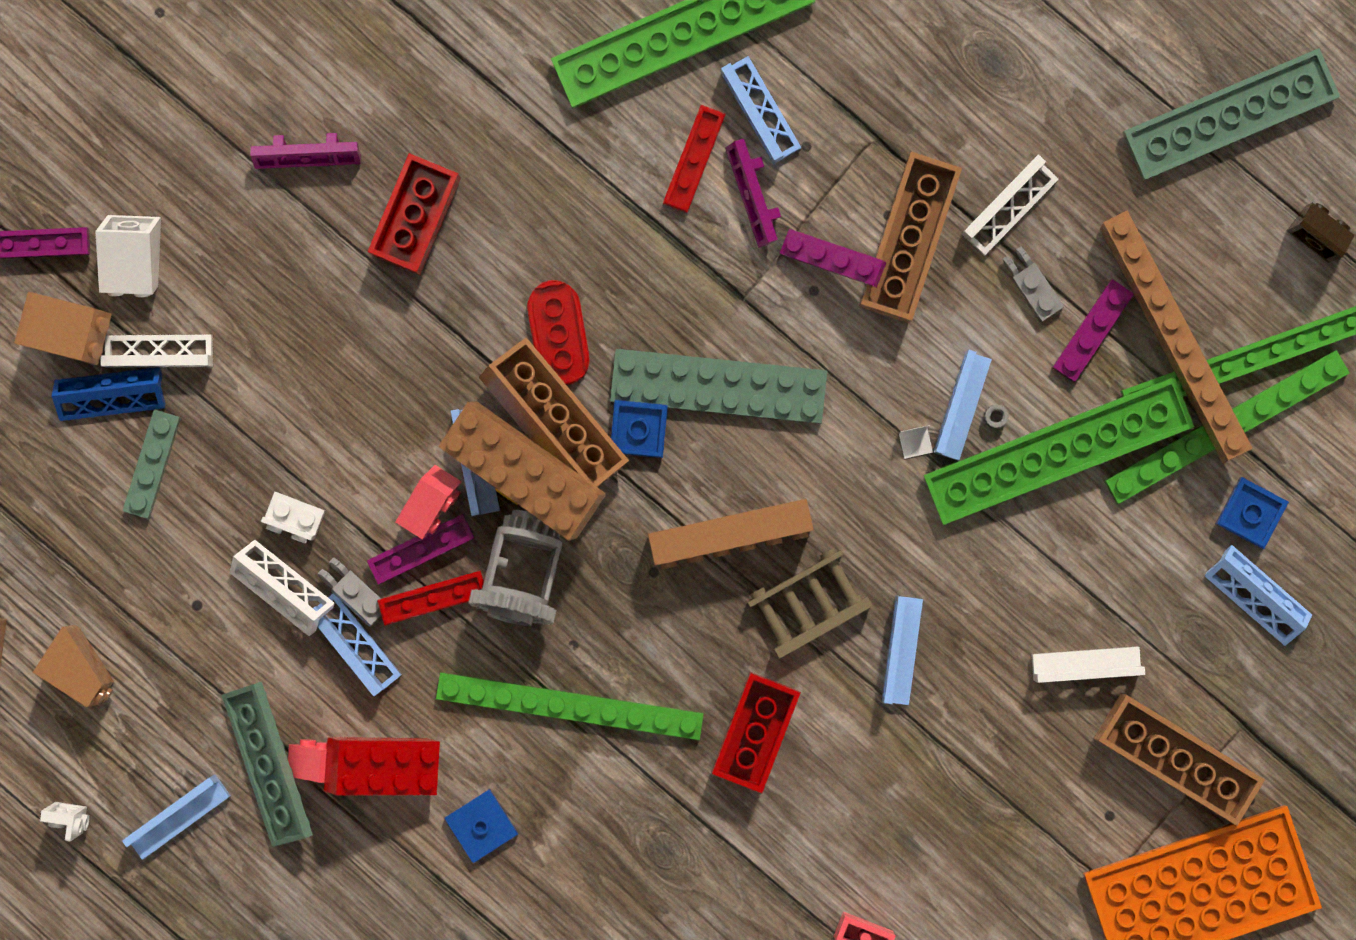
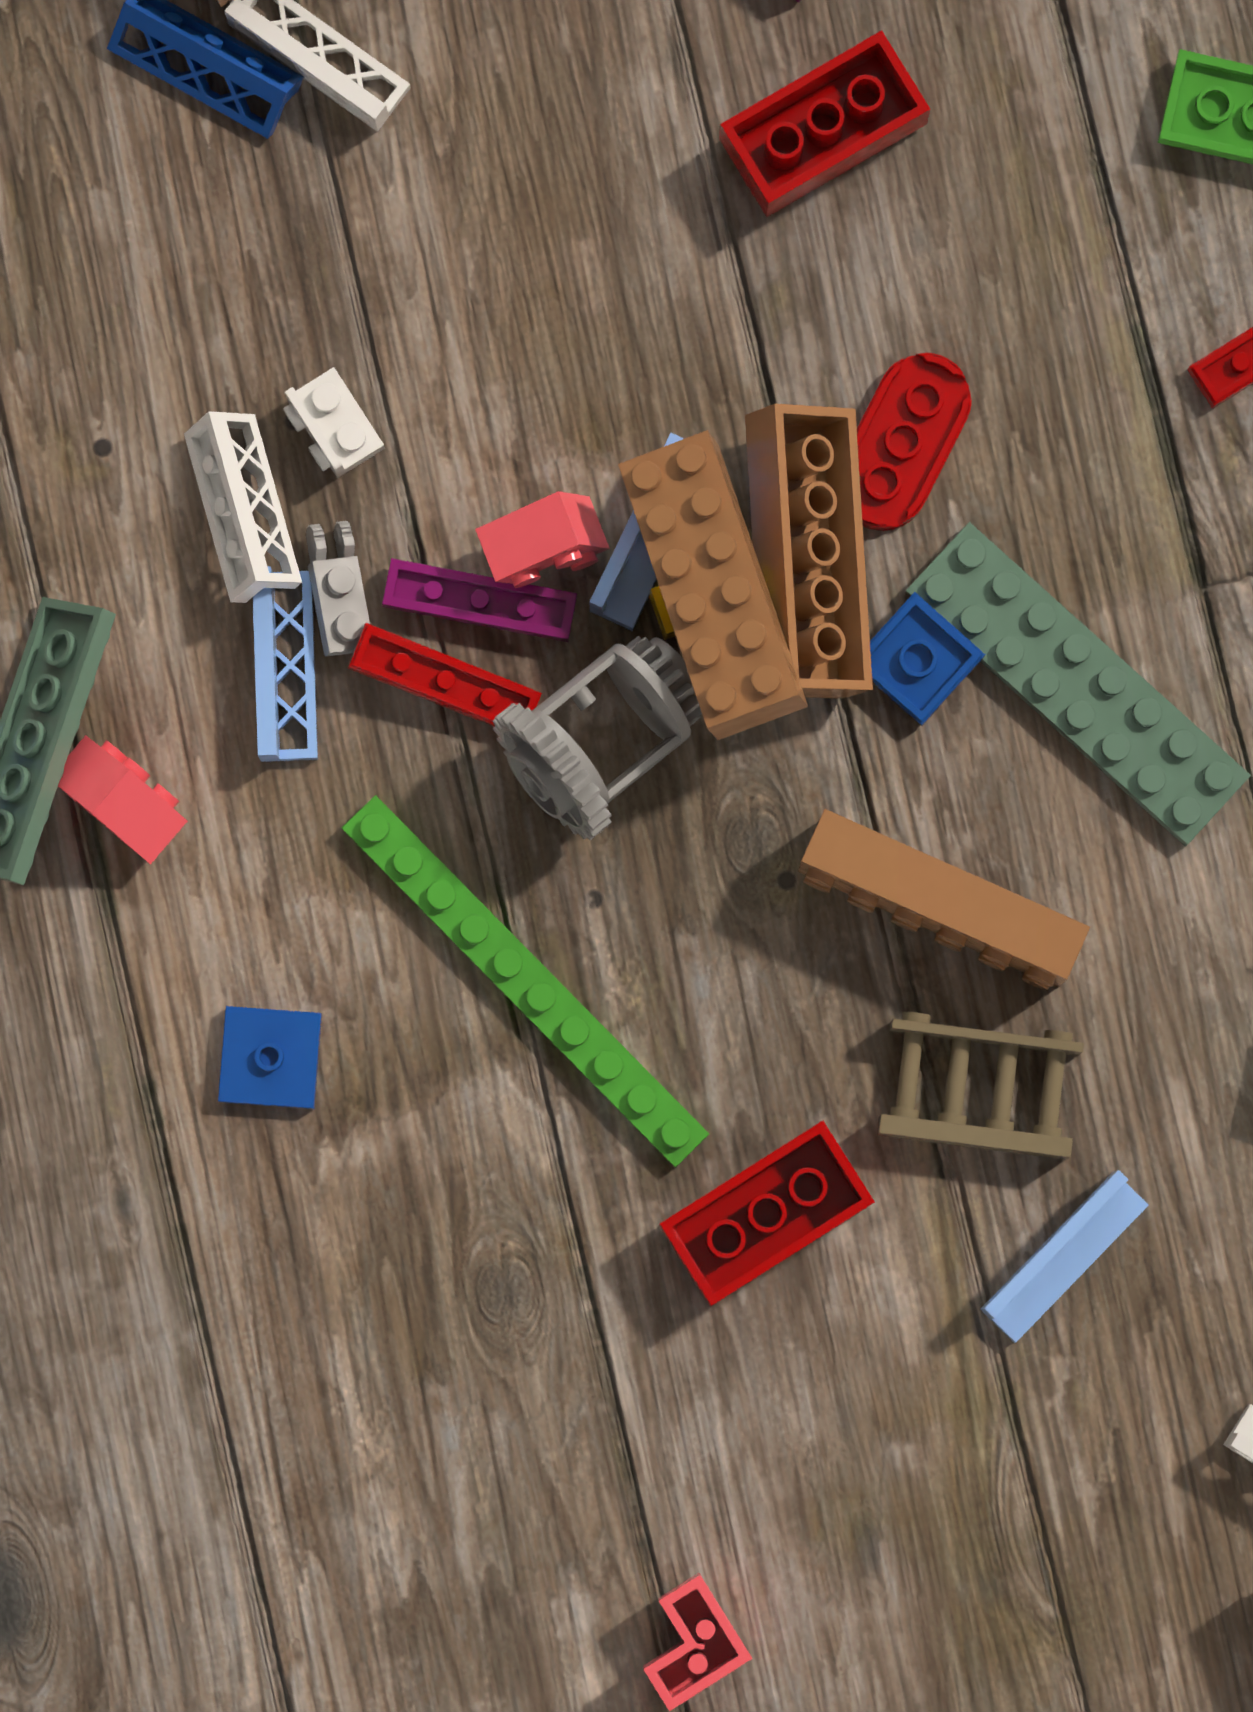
camera: 35 degrees right, 5 degrees down
sand green plate [123,409,181,519] -> none
red brick [324,737,440,795] -> none

